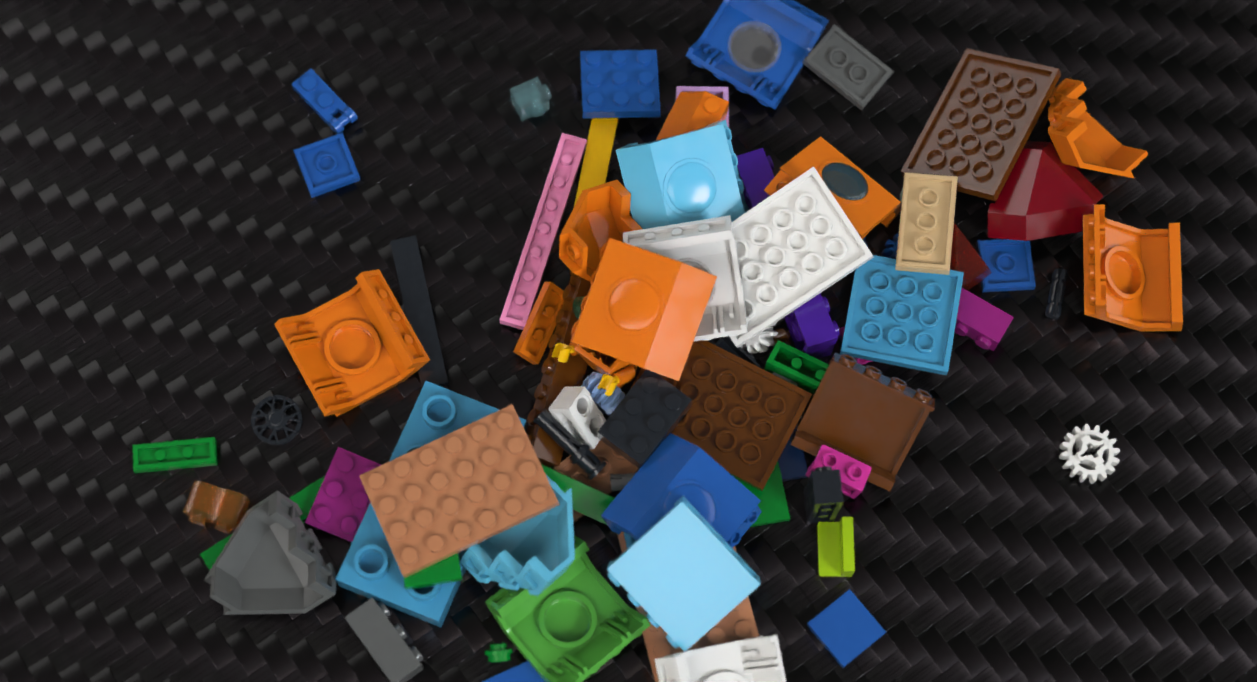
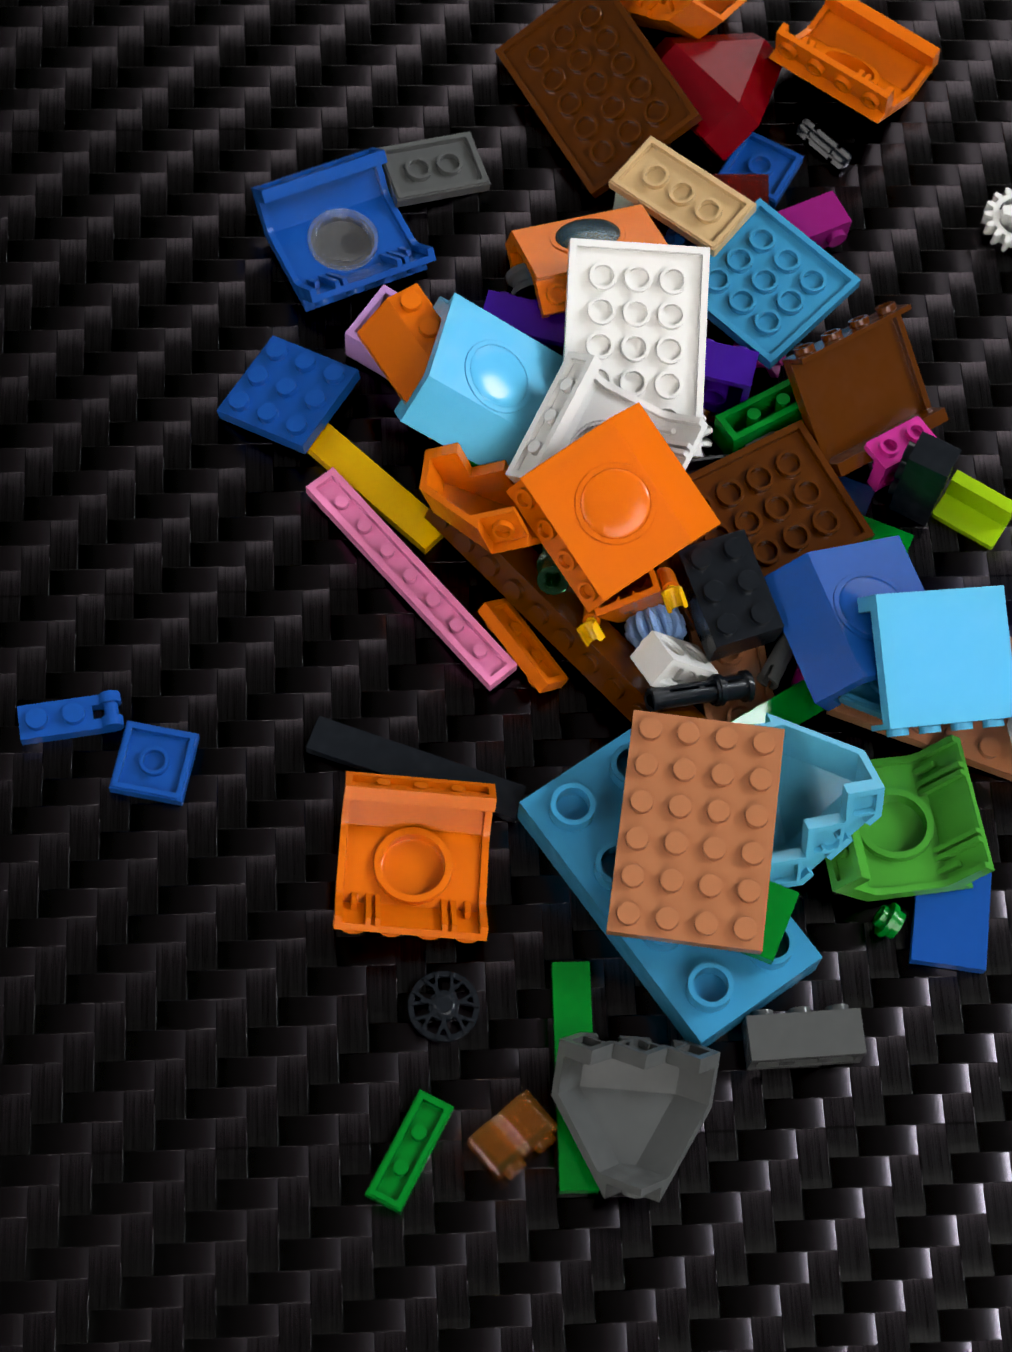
camera: 60 degrees left, 5 degrees down
magenta plate [305,447,381,543] -> none
clear light blue brick [510,77,552,121] -> none

